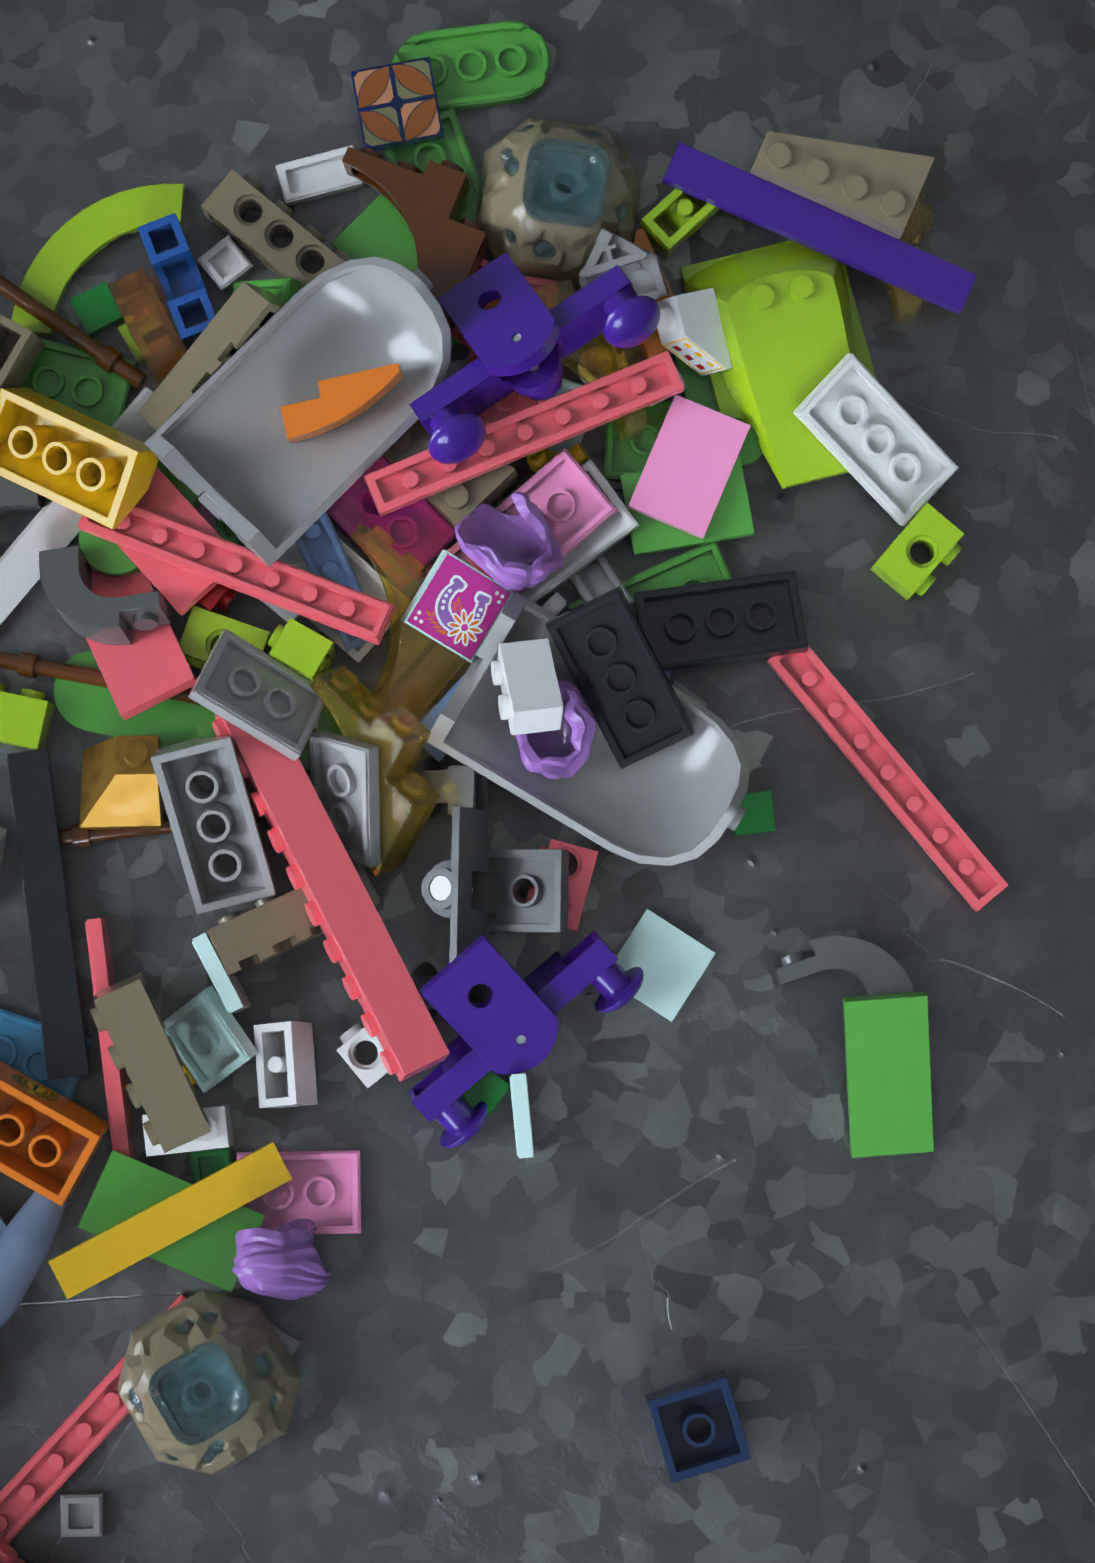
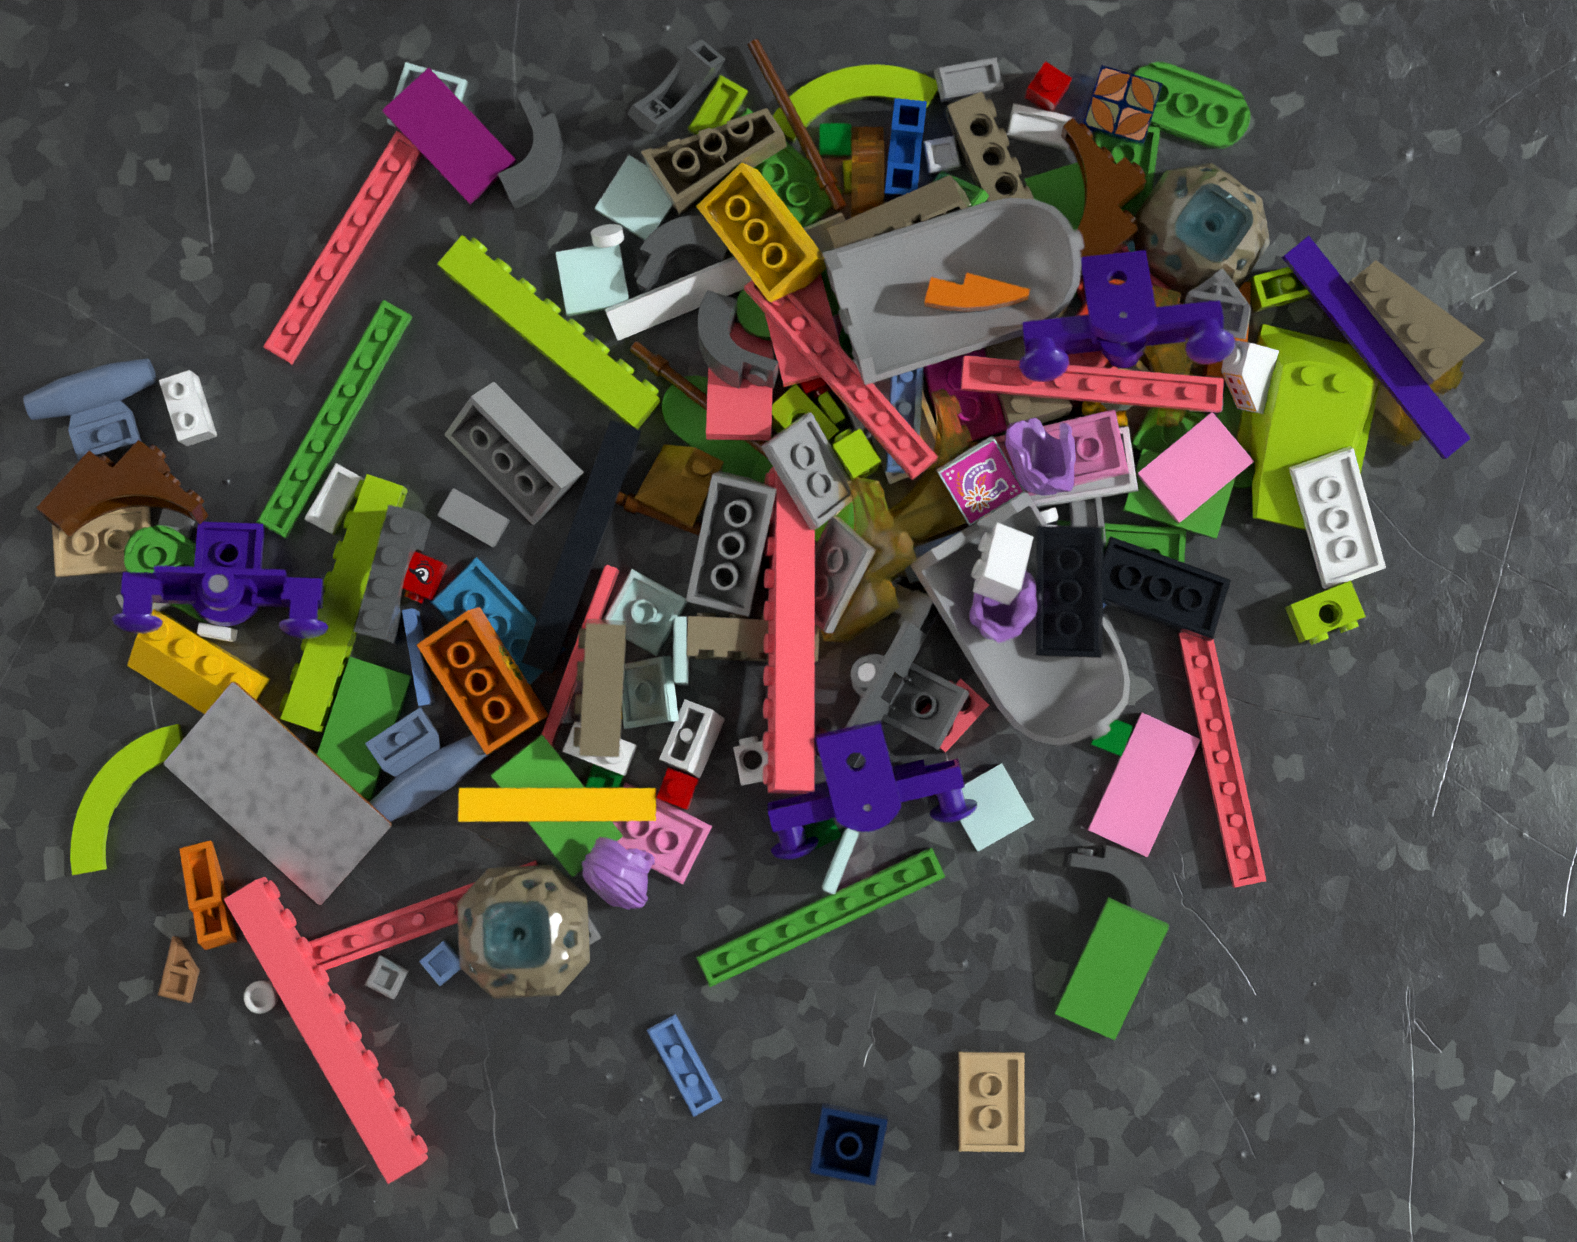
camera: 30 degrees right, 0 degrees up
none -> light blue tile [419,940,461,986]
none -> light aqua tile [603,569,687,656]
none -> medium blue tile [647,1014,722,1117]
none -> red brick [656,768,700,810]
none -> bright green tile [696,847,945,987]
none -> lime tile [817,391,845,427]
none -> light grey tile [934,58,1004,102]
none -> tan tile [958,1051,1024,1152]
none -> red brick [1025,61,1072,112]
none -> bright pink tile [1087,712,1201,857]

